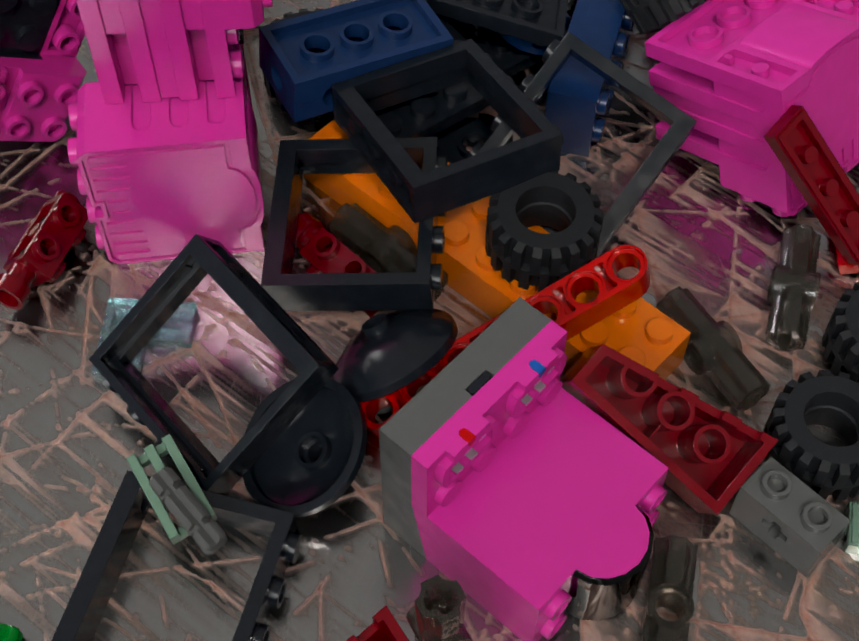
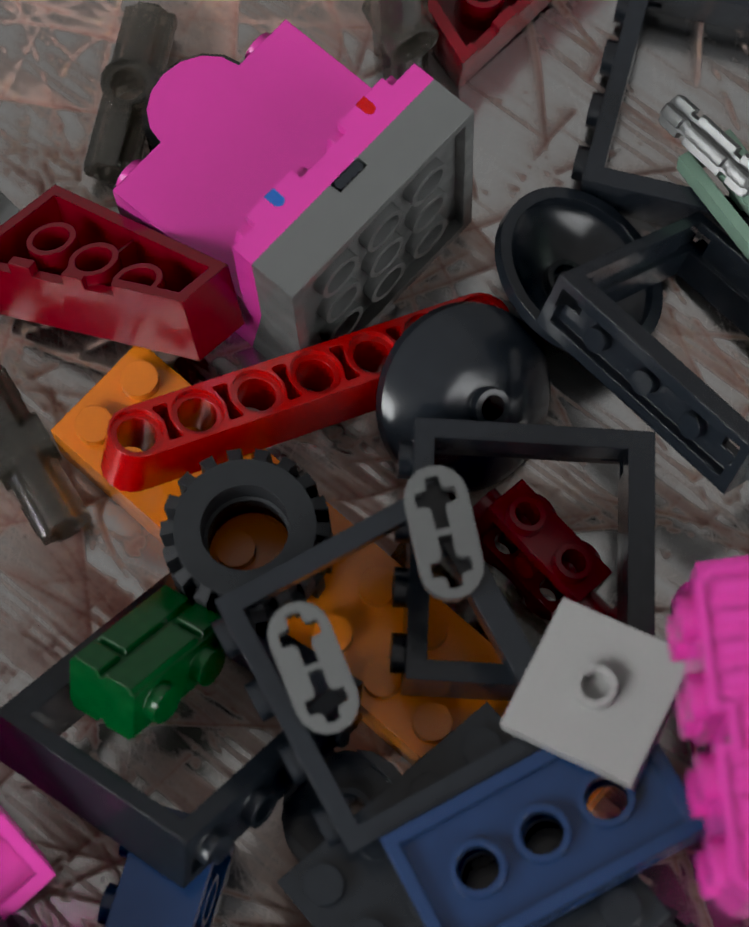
camera: 175 degrees left, 15 degrees up
none -> dark green brick [70,585,226,741]
none -> dark grey beam [267,601,360,735]
none -> dark grey beam [404,465,484,602]
none -> light grey plate [500,597,685,791]

